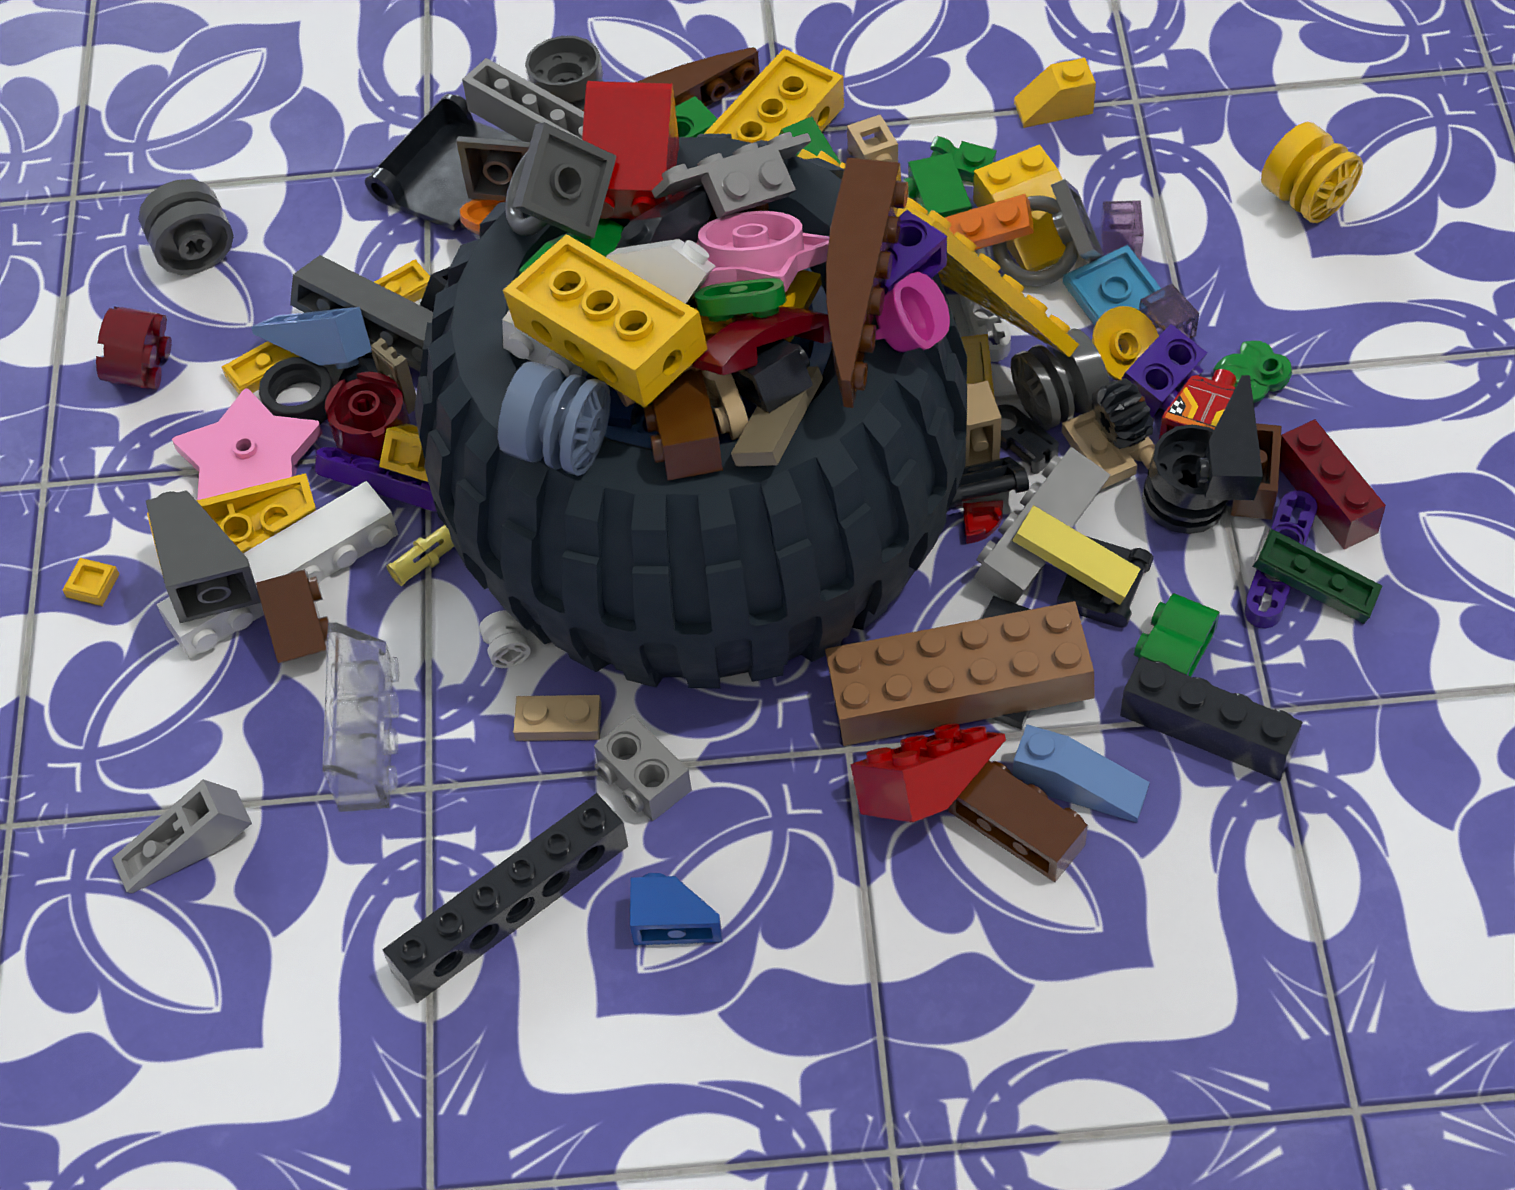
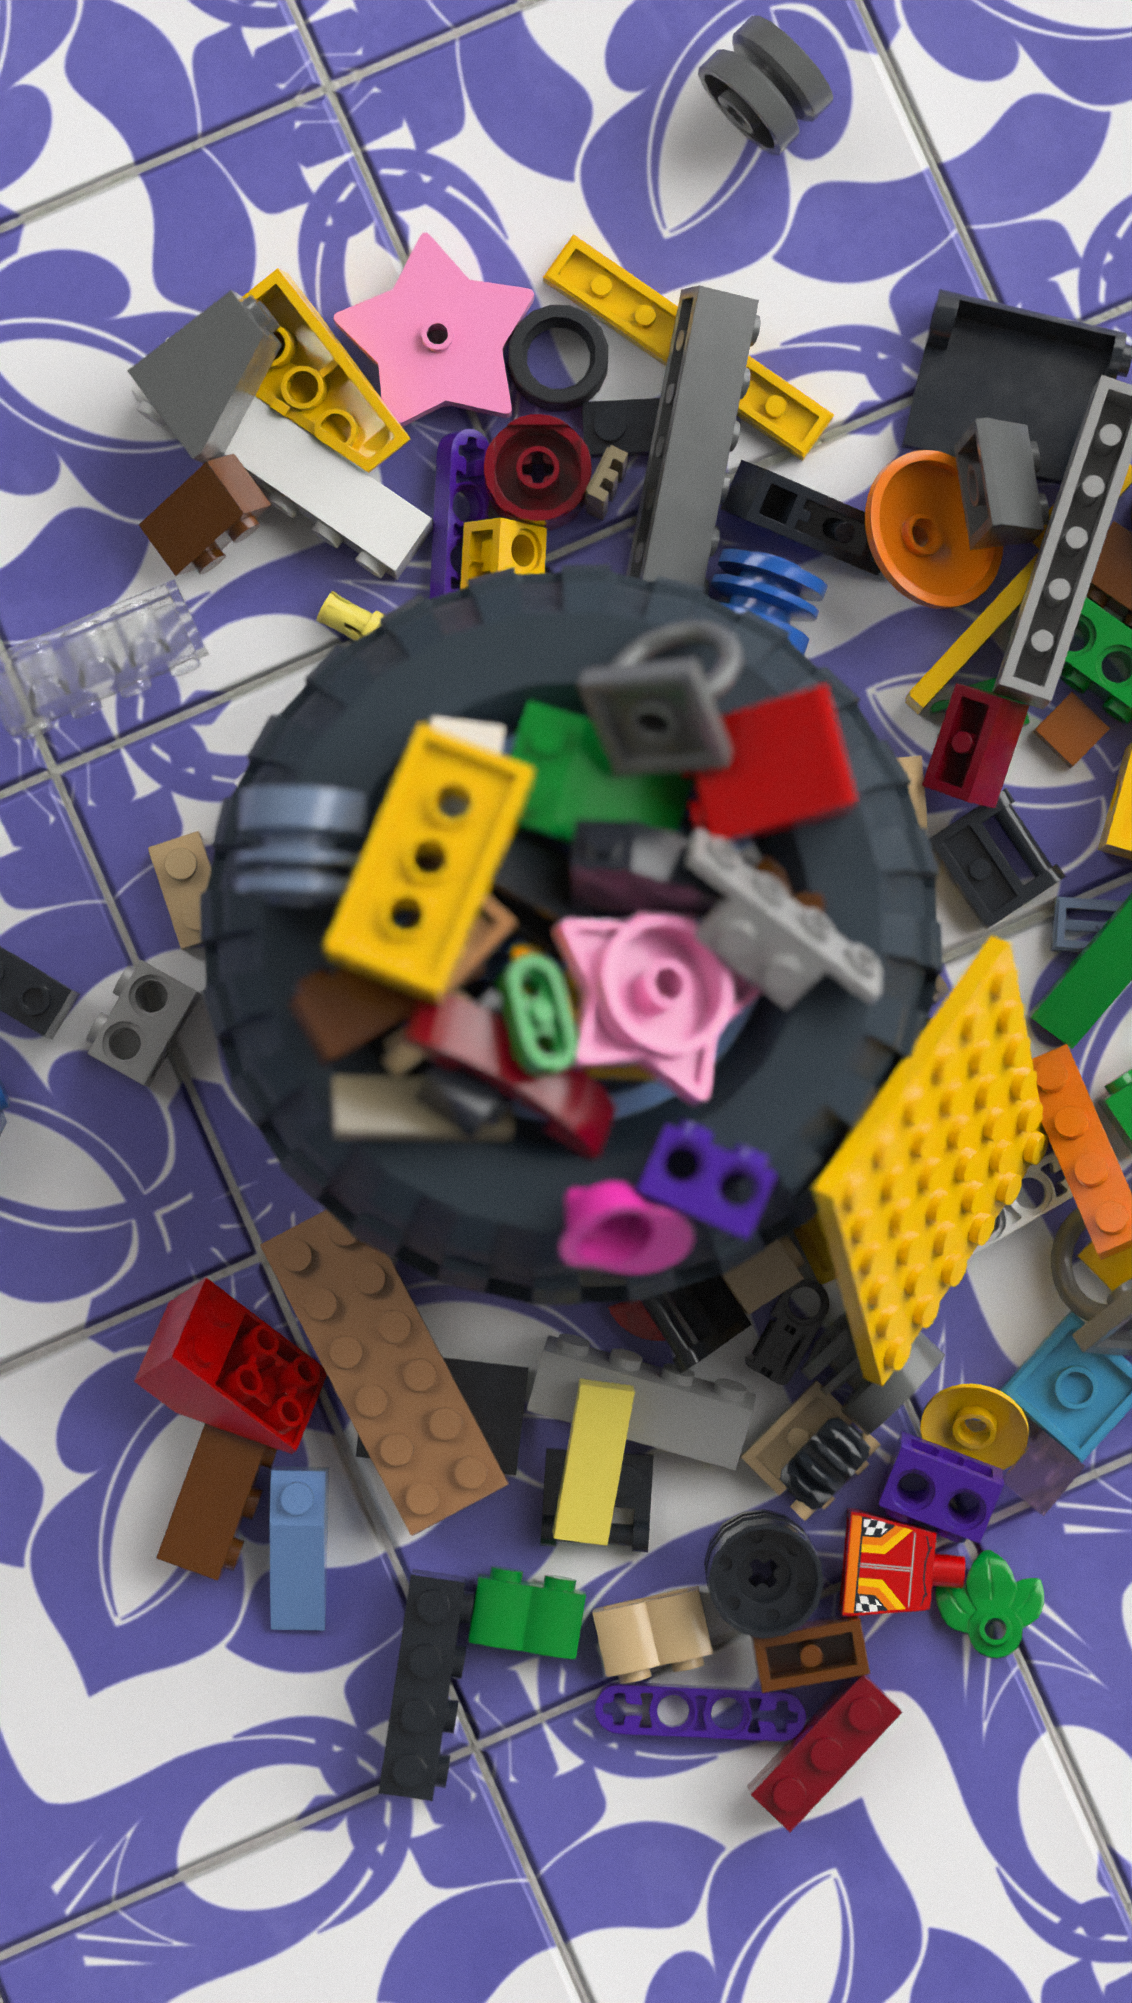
camera: 65 degrees right, 30 degrees up
yellow tile [63,558,119,606] -> none
dark red brick [96,306,172,389] -> none
medium blue slope [251,307,371,369] -> none
white slope [606,239,715,305] -> none
reddish brown slope [826,157,908,408] -> none
black slope [1196,375,1263,501] -> none
dark green tile [1252,529,1382,624] -> none
none -> tan brick [592,1586,713,1684]

